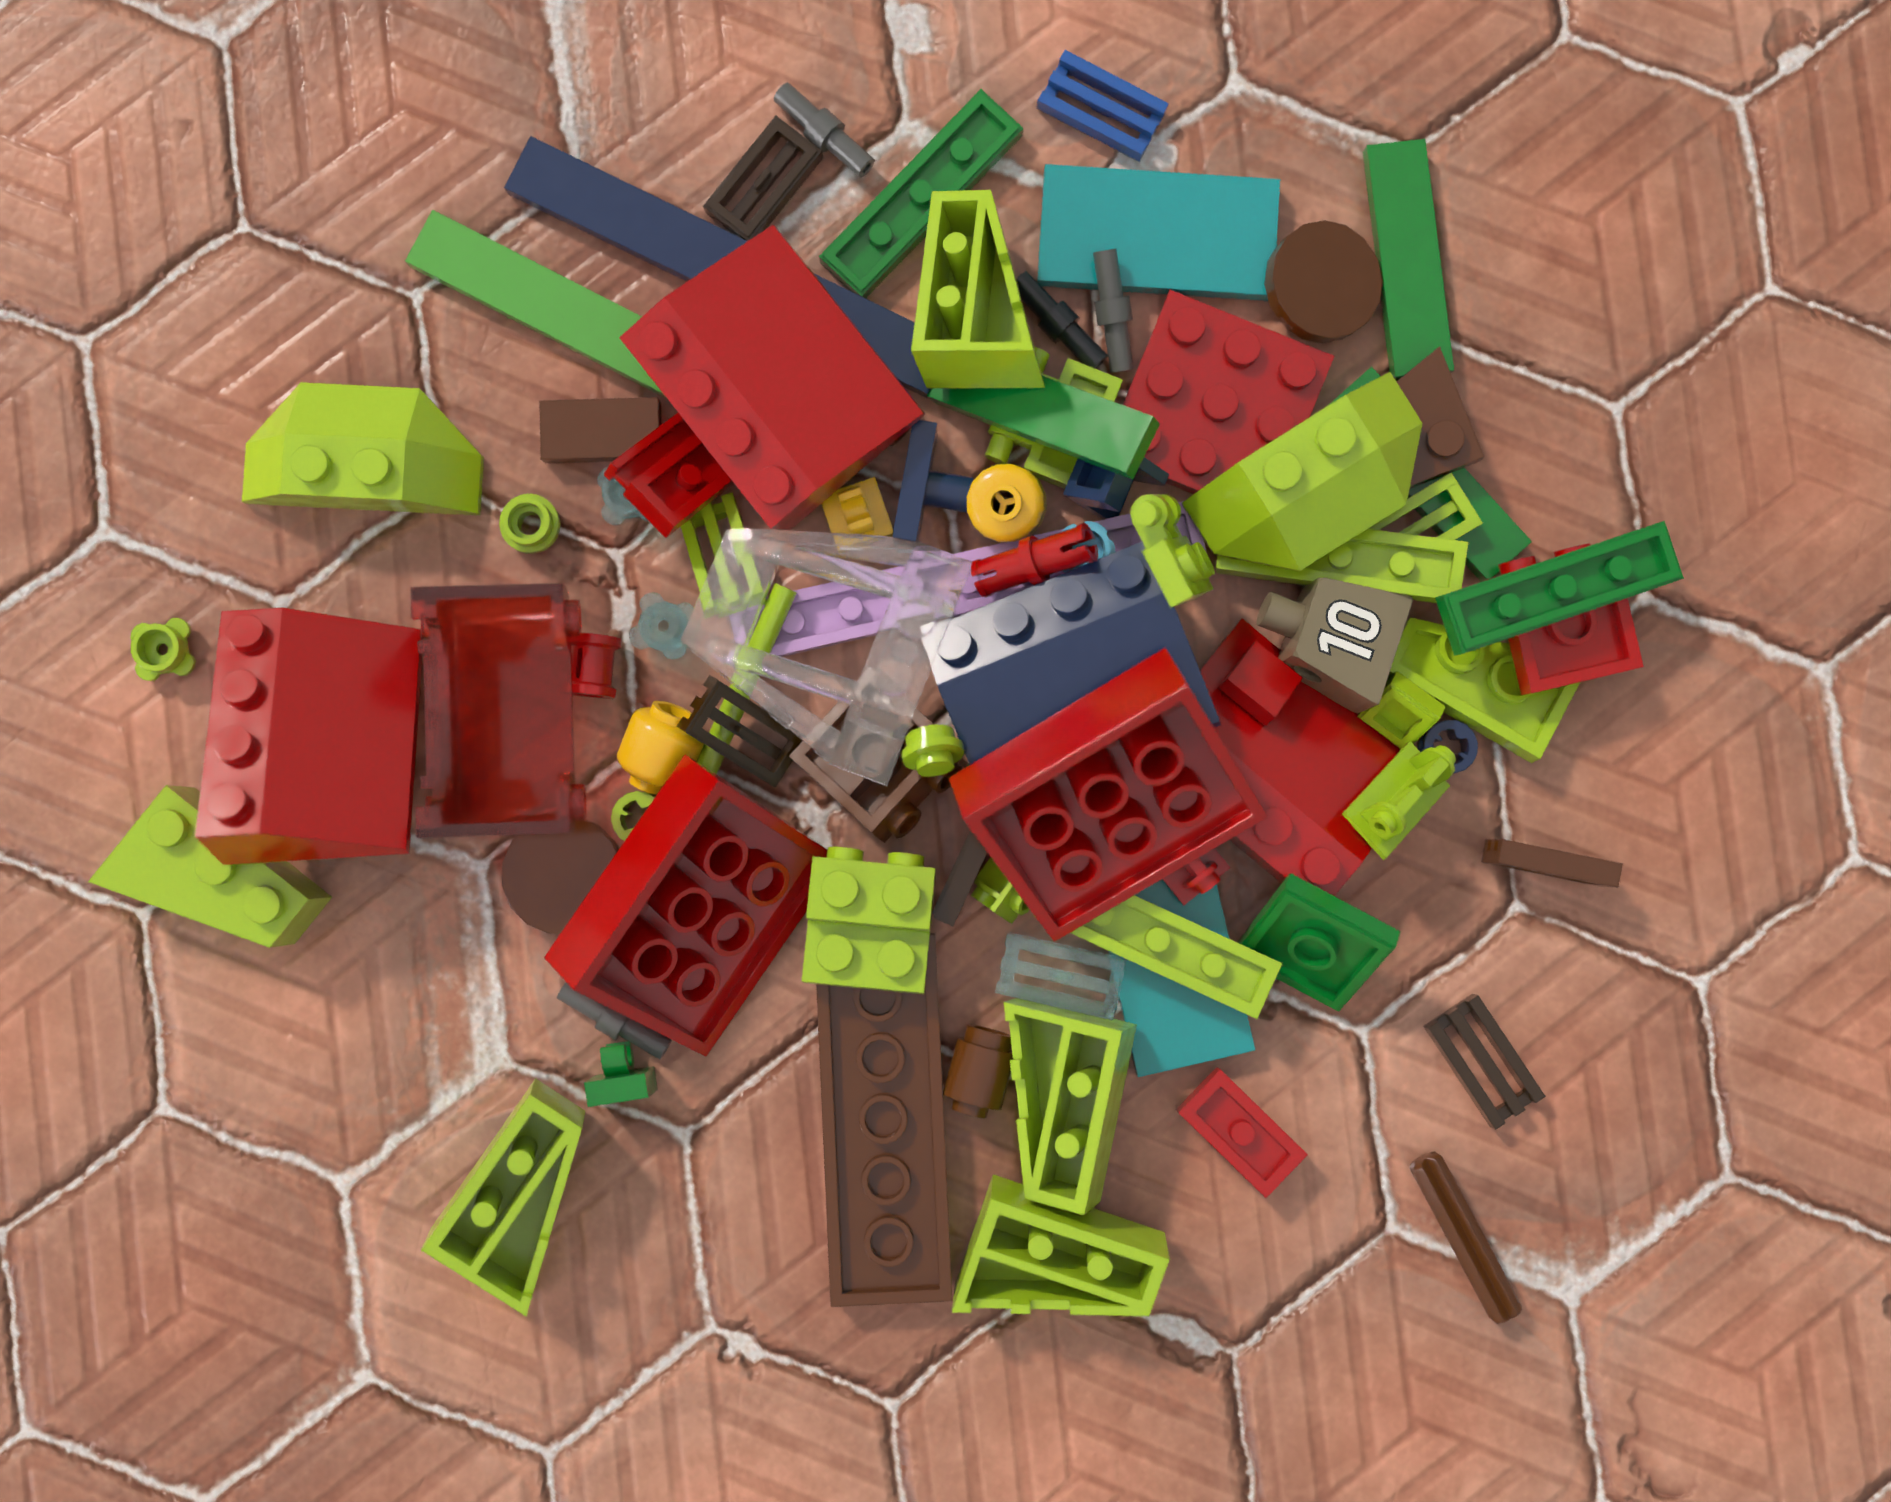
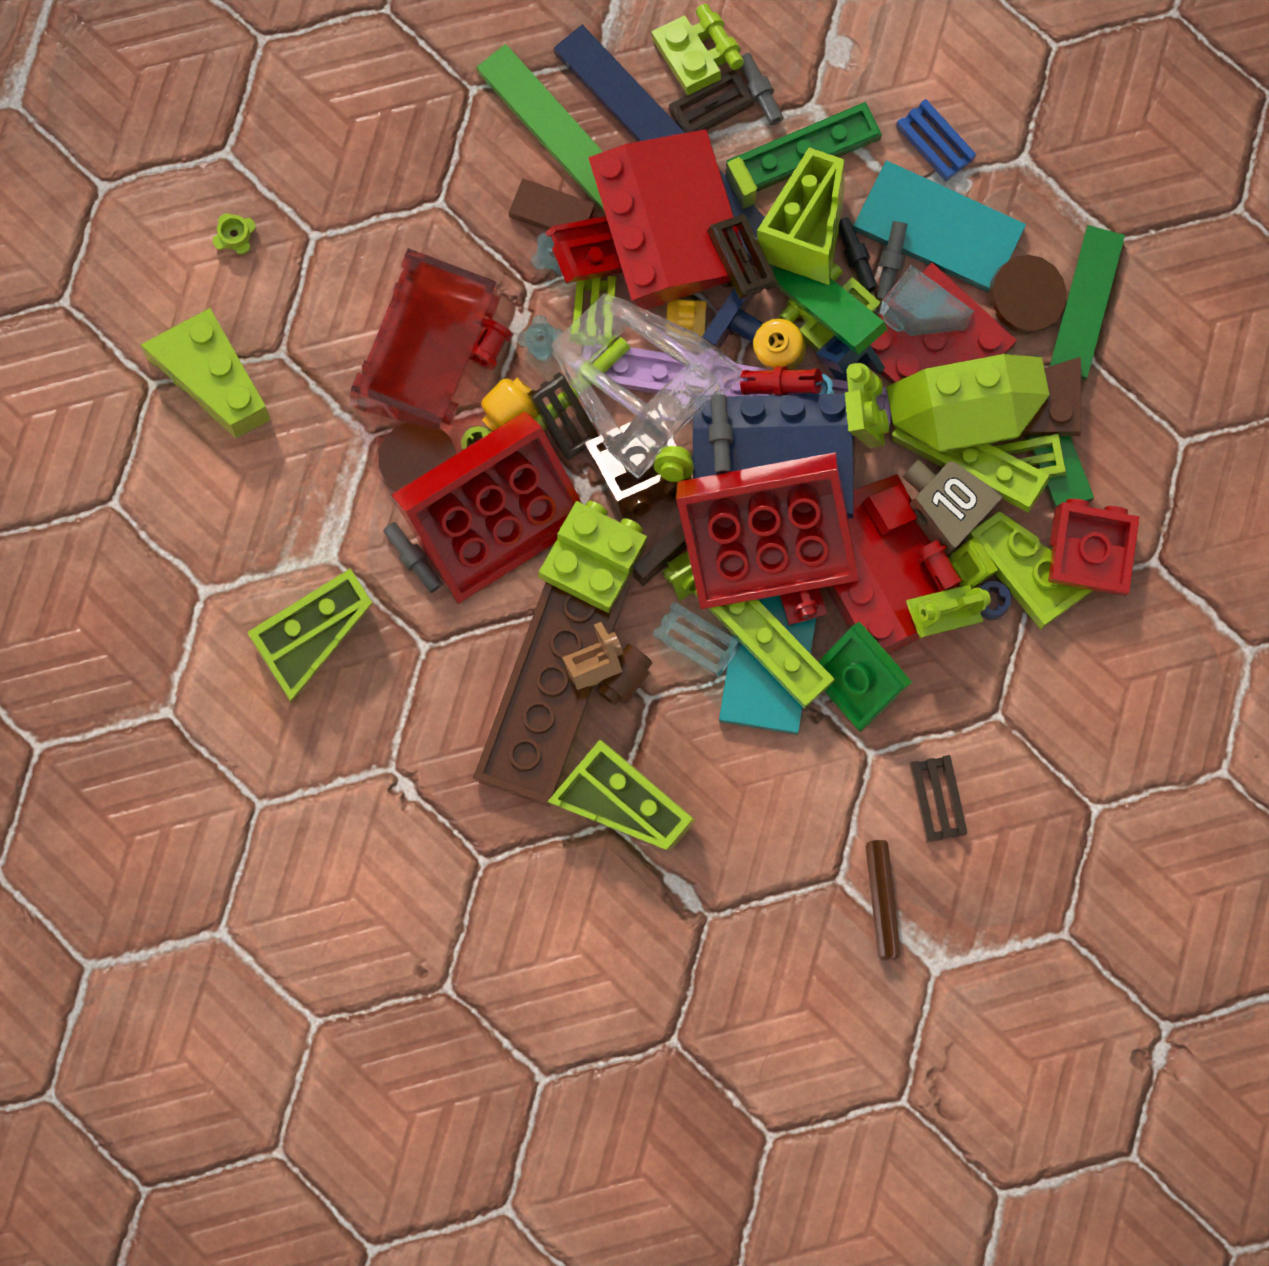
camera: 20 degrees right, 10 degrees down
red slope [195,608,424,865] -> none
lime wedge [242,382,484,516] -> none
lime plate [499,494,560,554] -> none
green tile [584,1041,658,1107] -> none
lime wedge [1004,996,1137,1215] -> none
red plate [1176,1067,1308,1198] -> none
green tile [1435,521,1684,656] -> none
reddish brown tile [1481,839,1623,888] -> none
none -> medium nougat bracket [562,622,623,690]
none -> lime plate [651,4,744,96]
none -> dark brown tile [707,213,778,300]
none -> dark grey bar [708,394,733,474]
none -> lime tile [726,157,757,209]
none -> clear light blue slope [879,265,974,336]
none -> red pin [917,540,962,592]

